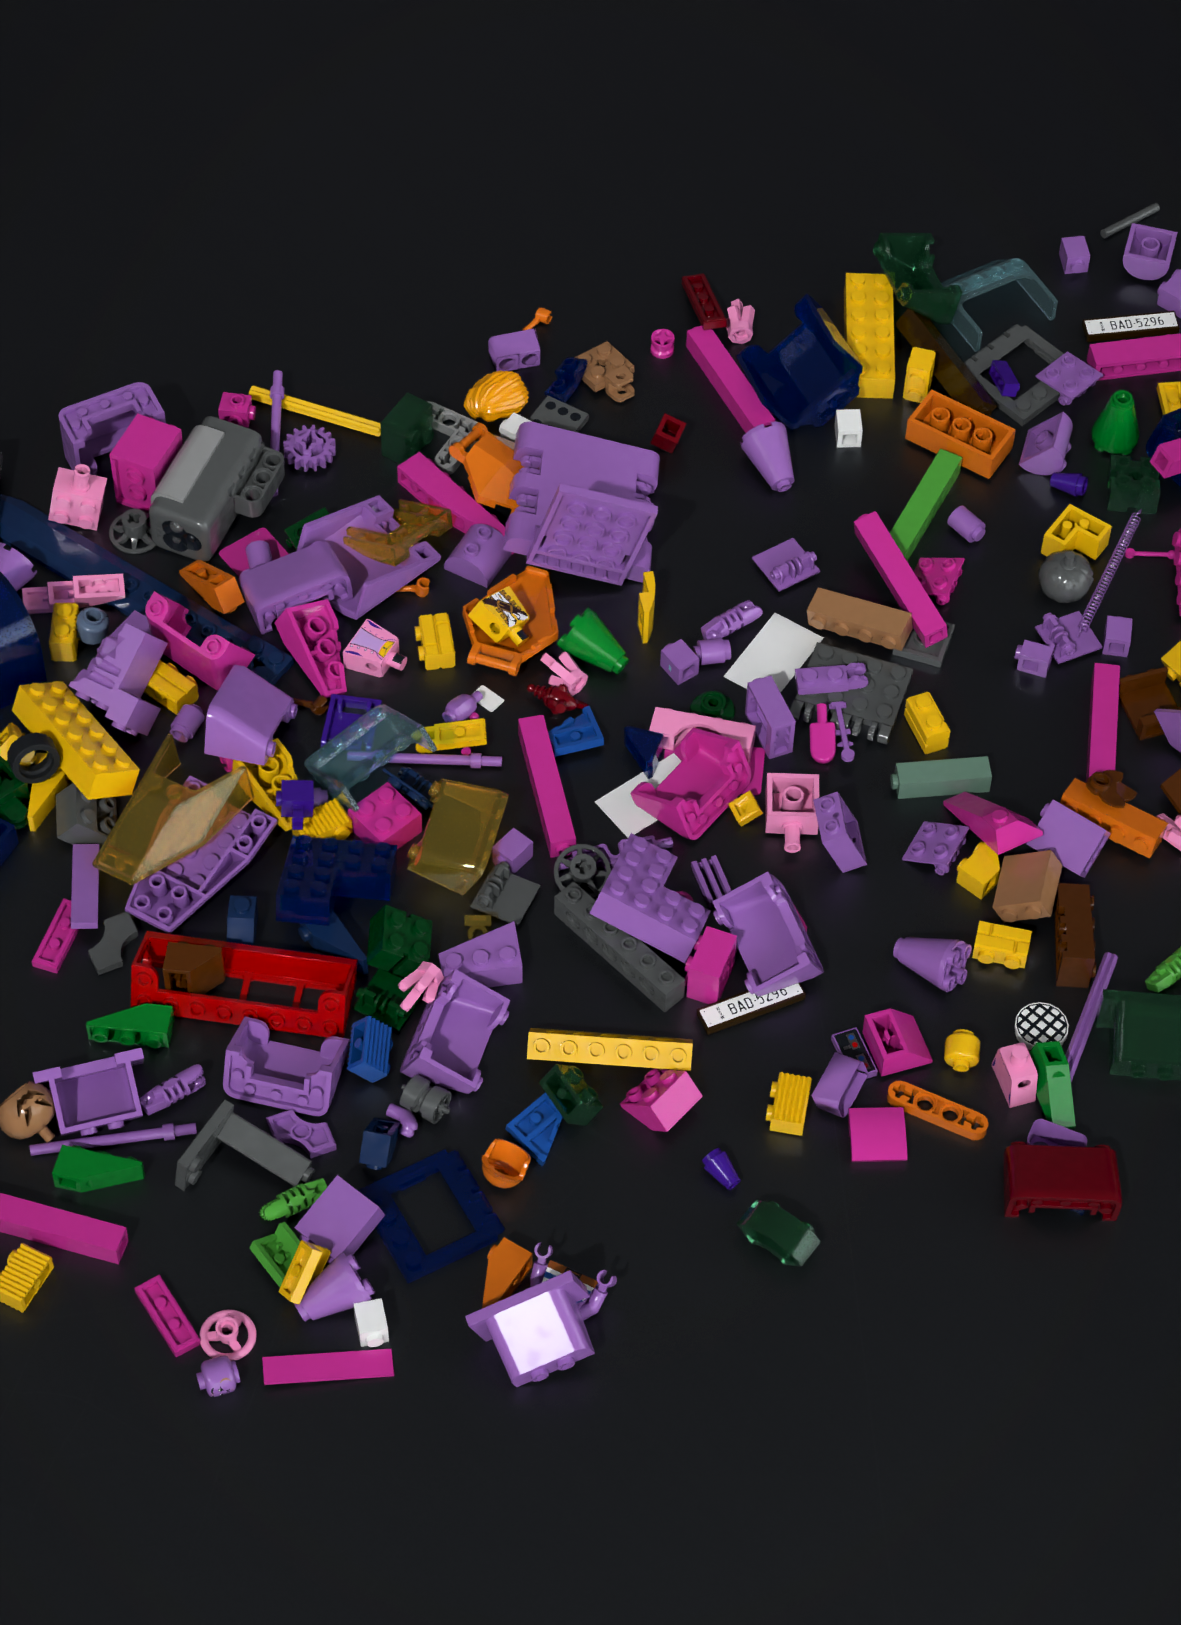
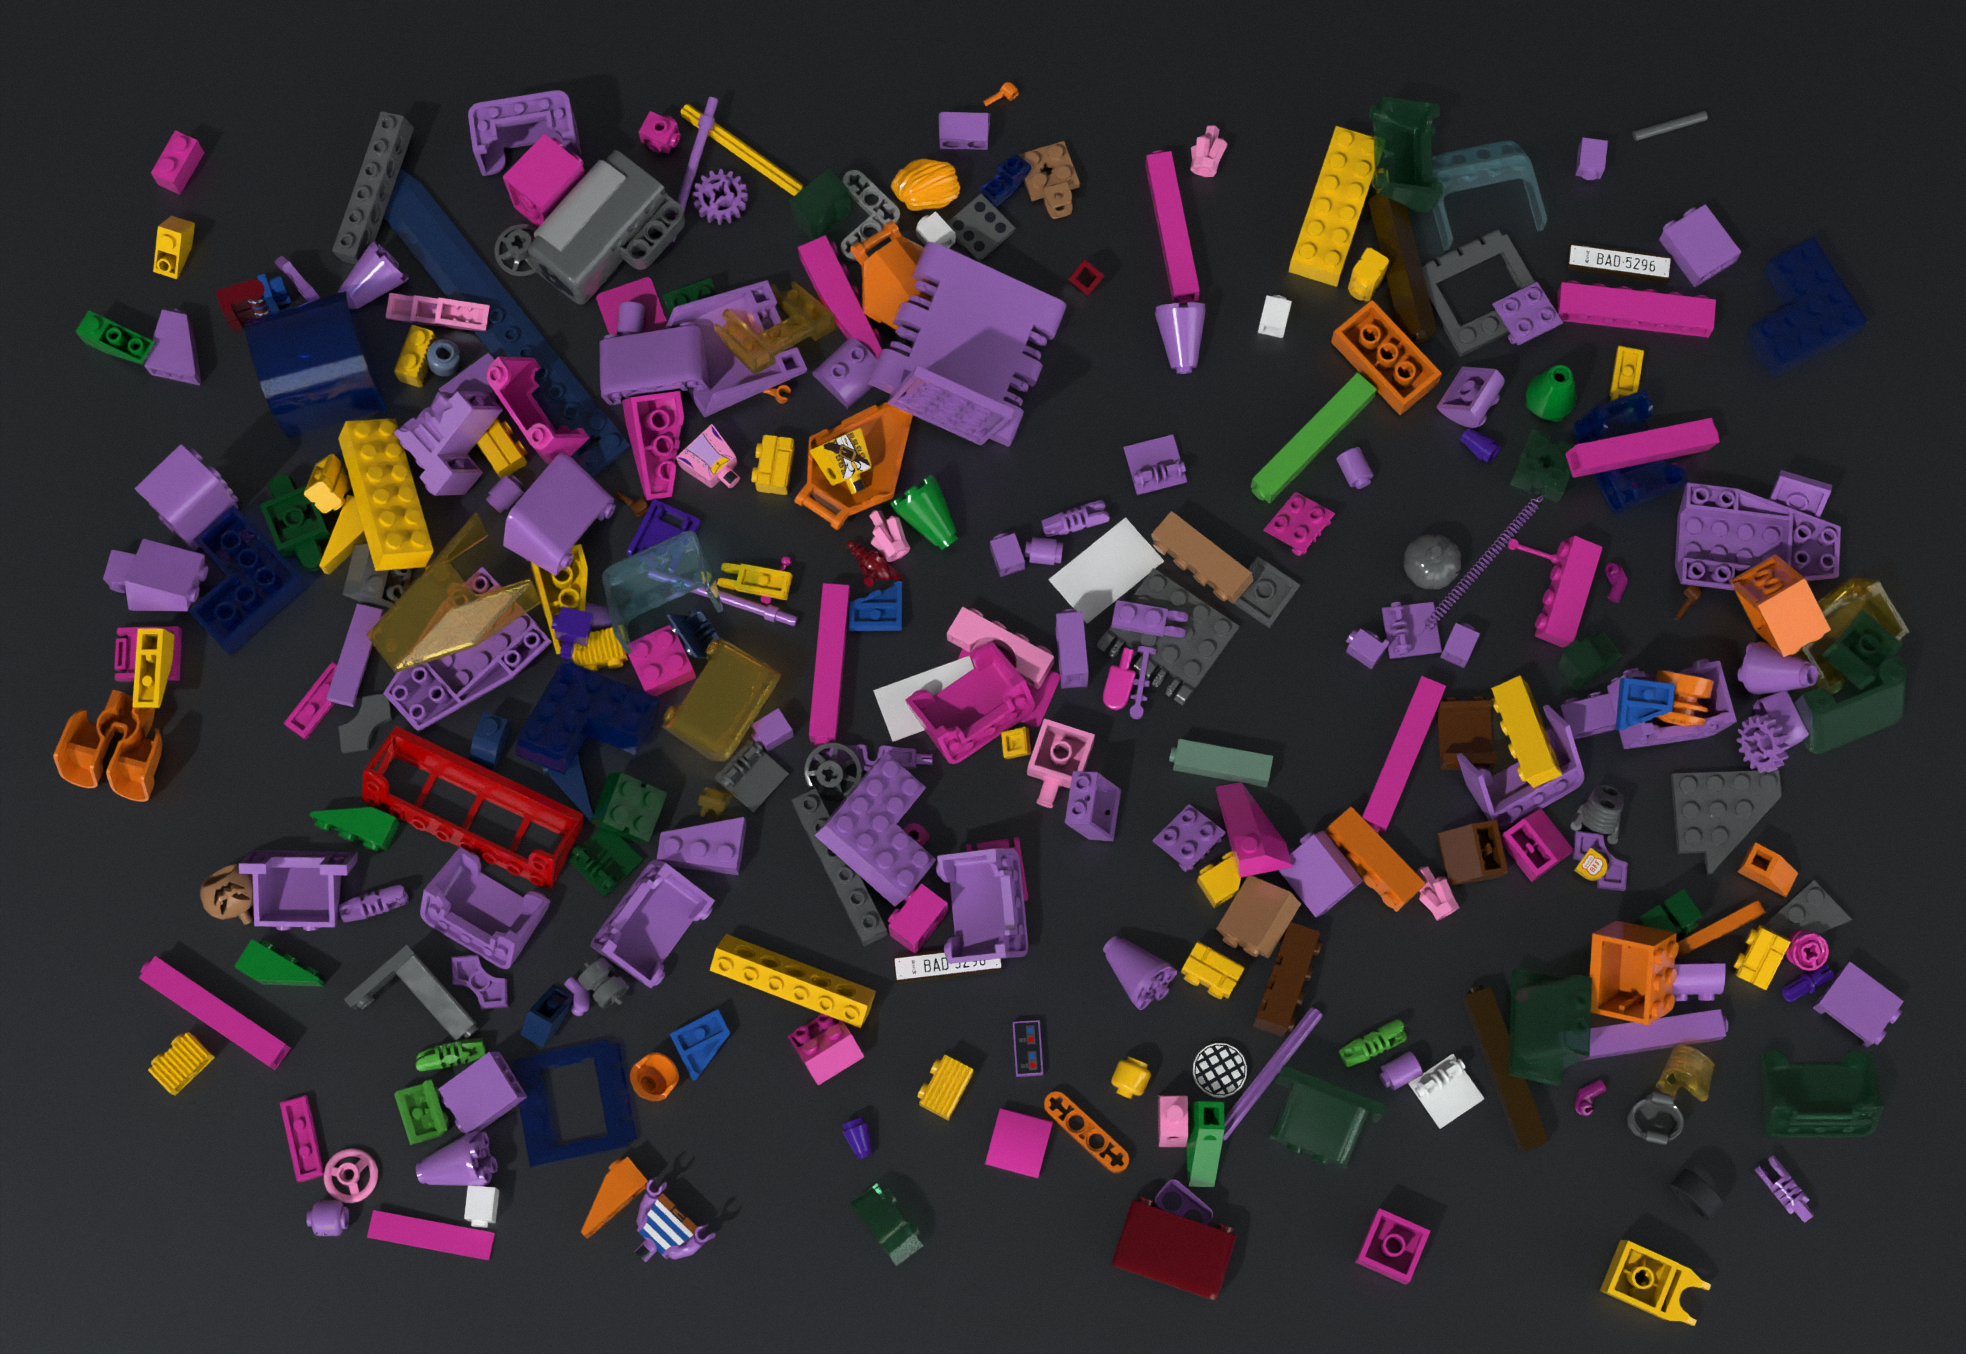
camera: 20 degrees right, 20 degrees up
black tyre [7,733,60,784] -> none
medium lavender bar [30,1123,197,1156] -> none
bright pink brick [48,464,107,531] -> none
reddish brown slope [162,941,226,994] -> none
orange slope [179,560,245,614] -> none
yellow panel [278,1240,331,1304] -> none
blue brick [347,1016,393,1083] -> none
bright pink rock [398,961,444,1012] -> none
medium lavender plant [442,691,483,723] -> none
medium lavender windscreen [465,1270,595,1387] -> none
white sticker [472,685,505,712] -> none
clear green brick [539,1064,603,1126] -> none
clear blue slope [624,726,663,779] -> none
yellow slope [637,571,655,644] -> none
dark pink wheel [650,329,675,359] -> none
dark red tile [682,274,727,330] -> none
dark green piece [690,691,735,721] -> none
medium lavender tile [691,855,731,908] -> none
clear blue windscreen [736,293,863,429] -> none
medium lavender piece [811,1052,869,1118] -> none
dark pink brick [854,511,948,648] -> none
dark pink slope [862,1008,933,1077] -> none
yellow brick [904,692,950,754] -> none
dark purple piece [989,360,1020,397] -> none
yellow brick [1041,504,1112,560] -> none
reddish brown plate [1086,770,1137,808] -> none
medium lavender brick [1123,223,1178,280] -> none

